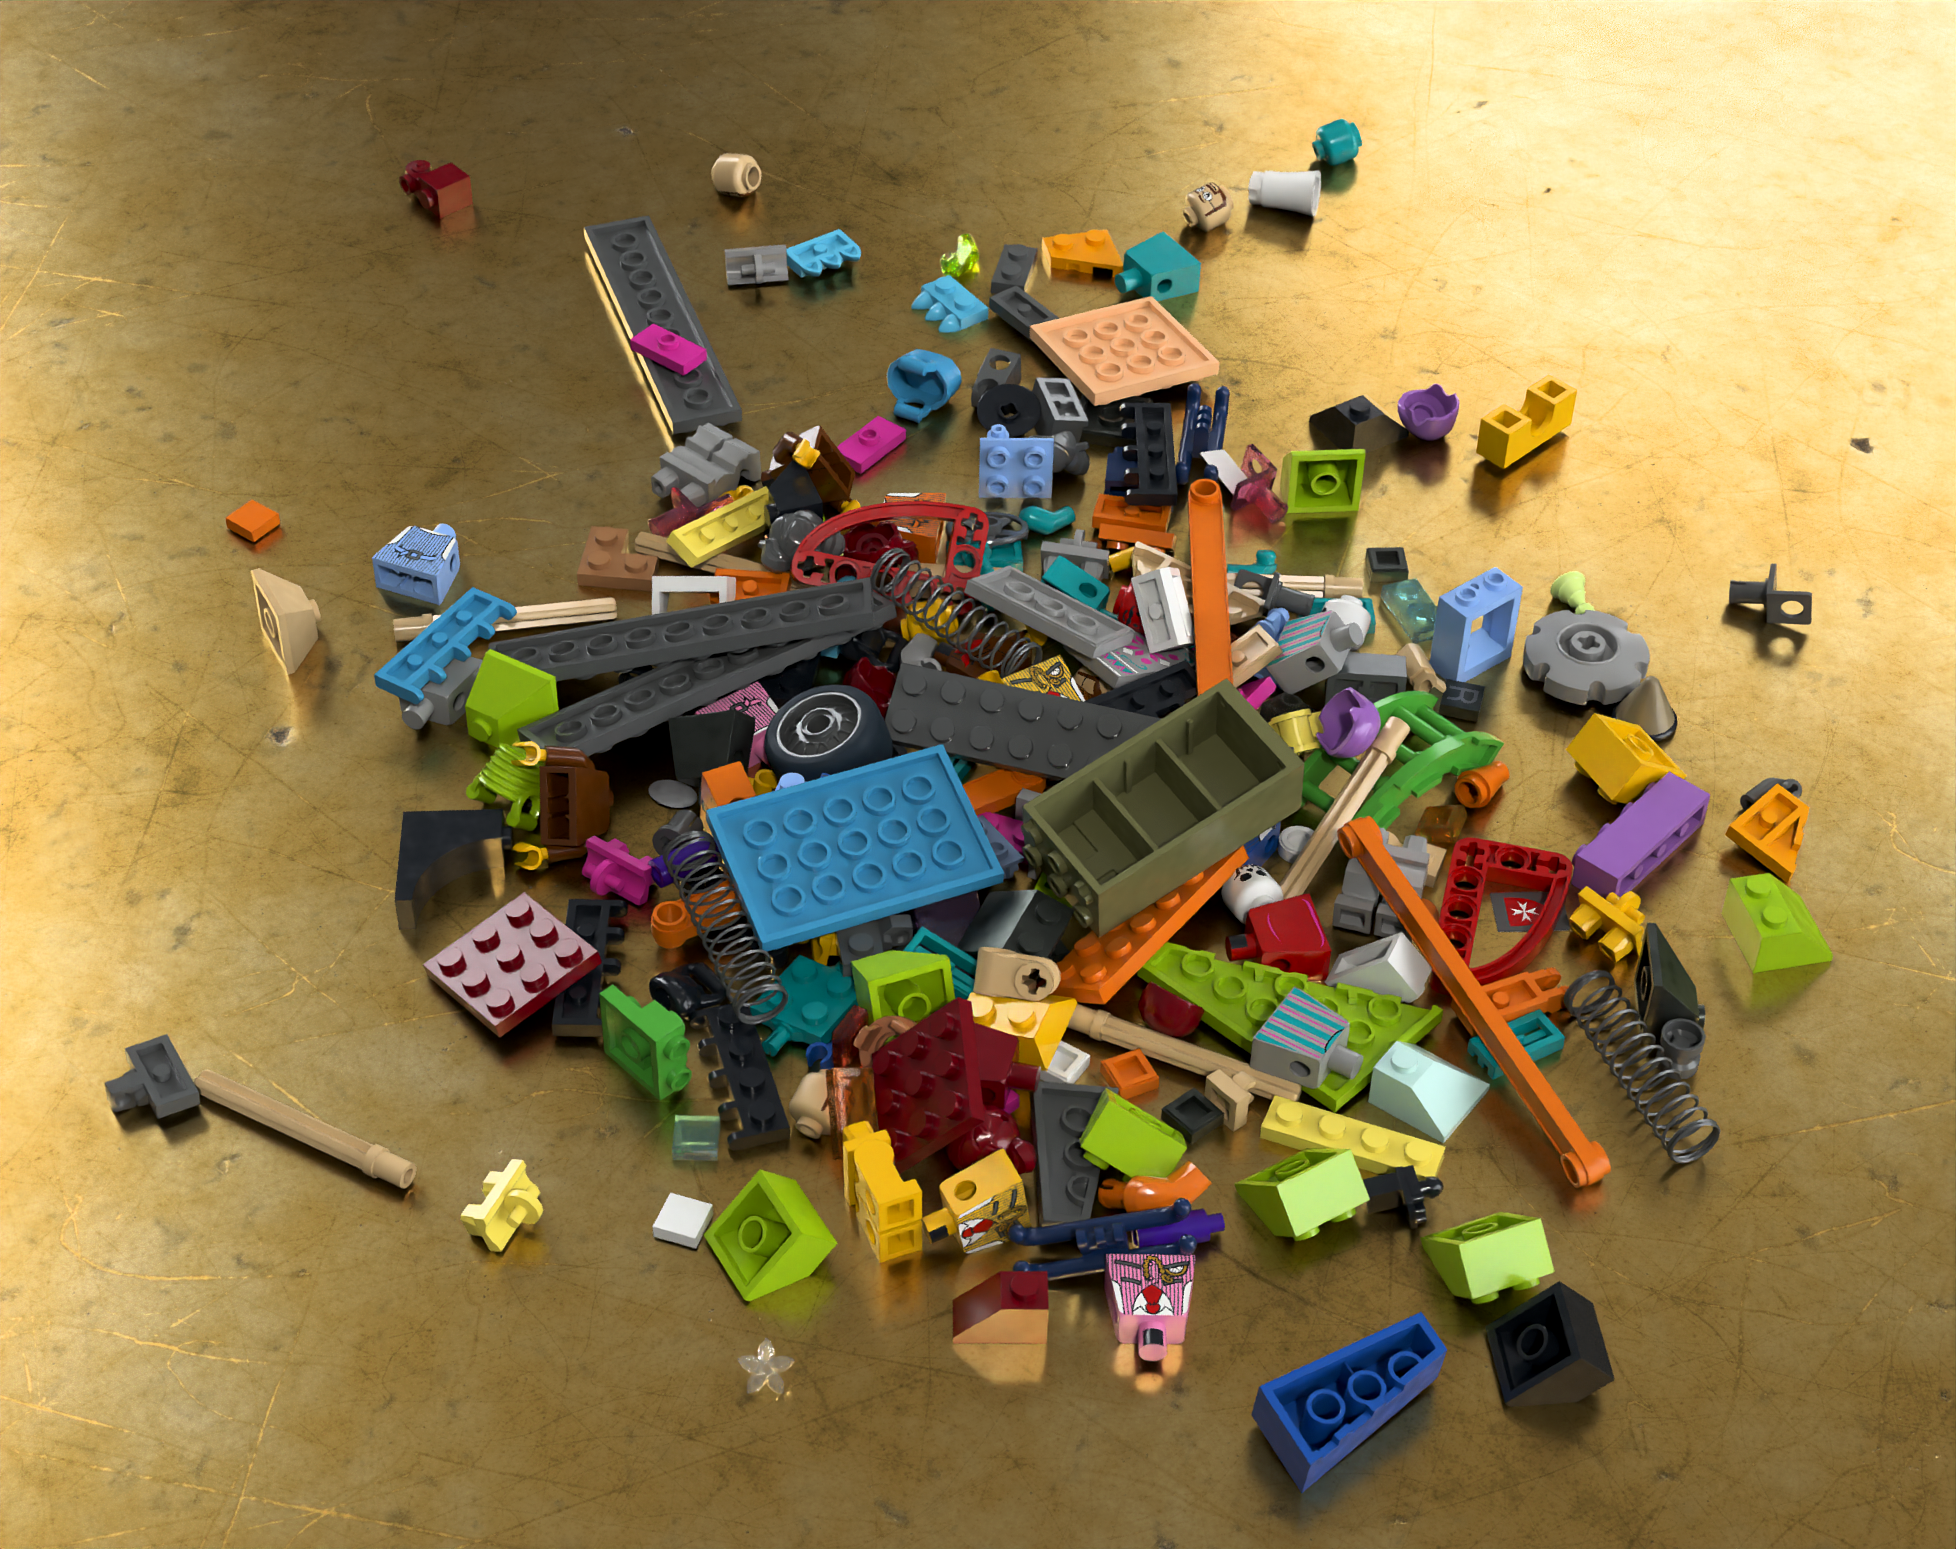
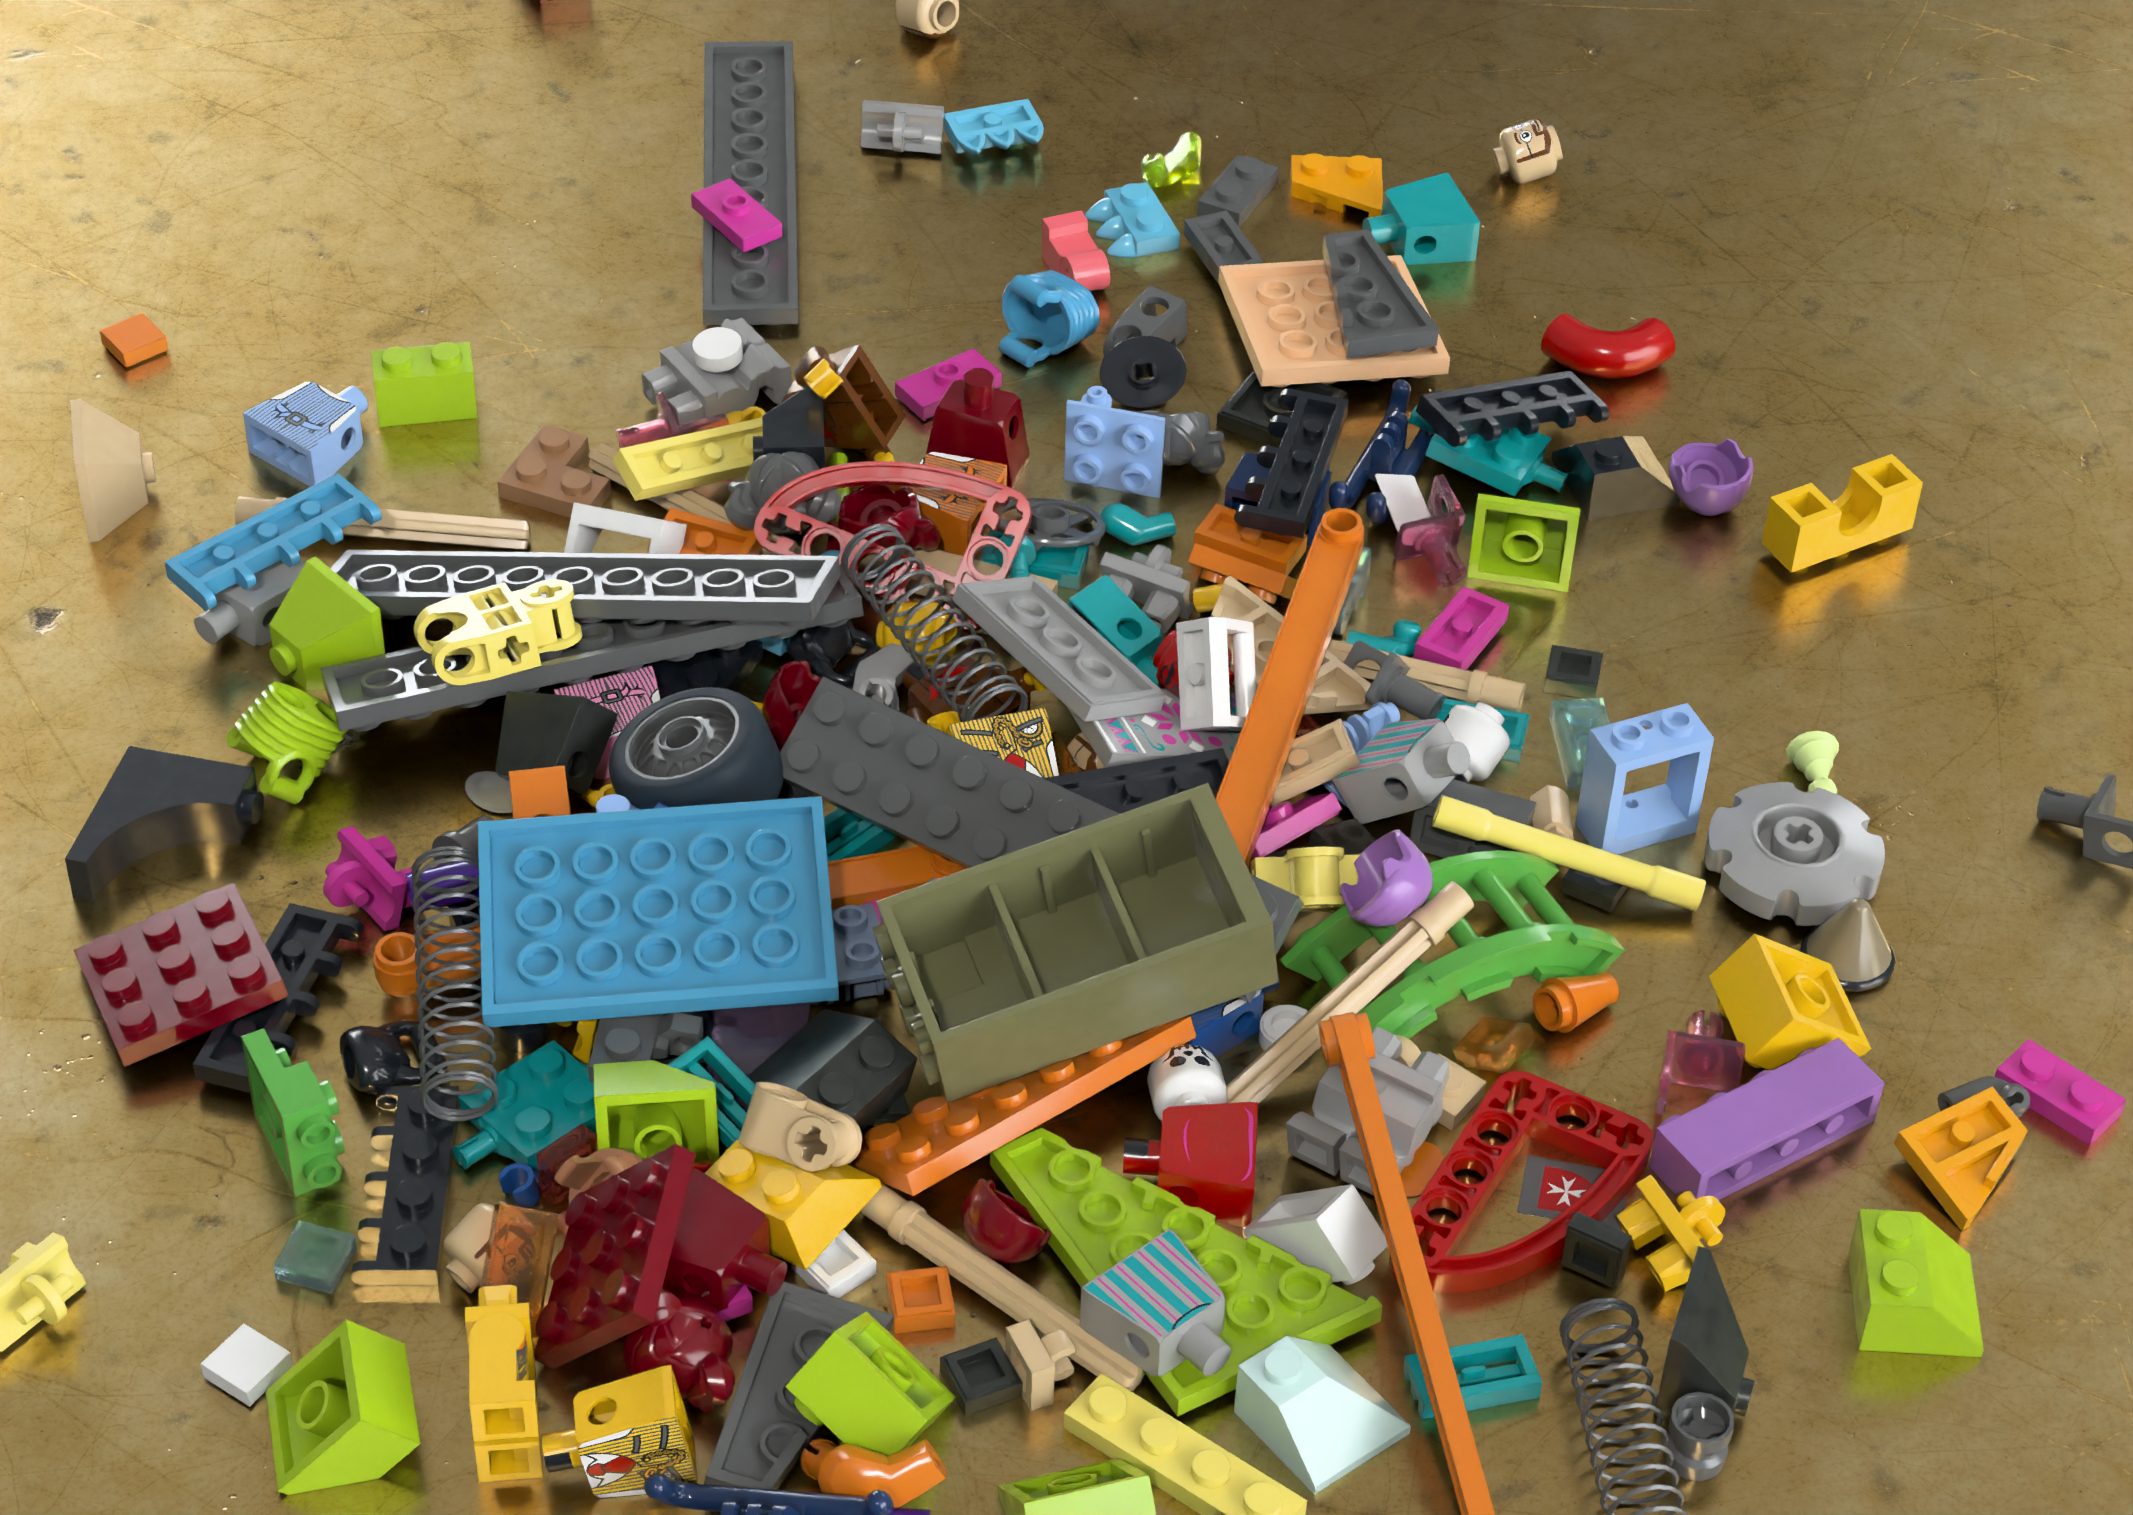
camera: 15 degrees right, 0 degrees up
reddish brown torso [511,741,614,870] -> none
dark grey hinge [1032,378,1089,443] -> none
white plant [1248,170,1321,217] -> none
teal head [1312,119,1362,166] -> none
orange hinge [1451,967,1575,1036] -> none
none -> lime slope [371,342,478,427]
none -> light yellow piece [414,580,582,685]
none -> white tile [692,327,743,373]
none -> dark red torso [926,368,1030,488]
none -> coral leg [1041,210,1110,291]
none -> dark grey wing [1322,229,1439,358]
none -> teal plate [1408,405,1568,496]
none -> dark pink plate [1414,586,1509,670]
none -> black hinge [1416,371,1609,447]
none -> light yellow piece [1432,795,1706,911]
none -> red cylinder [1541,313,1675,379]
none -> pearl dark grey tile [1561,1212,1632,1289]
none -> clear pink bracket [1655,1010,1746,1114]
none -> dark pink plate [1994,1039,2126,1146]

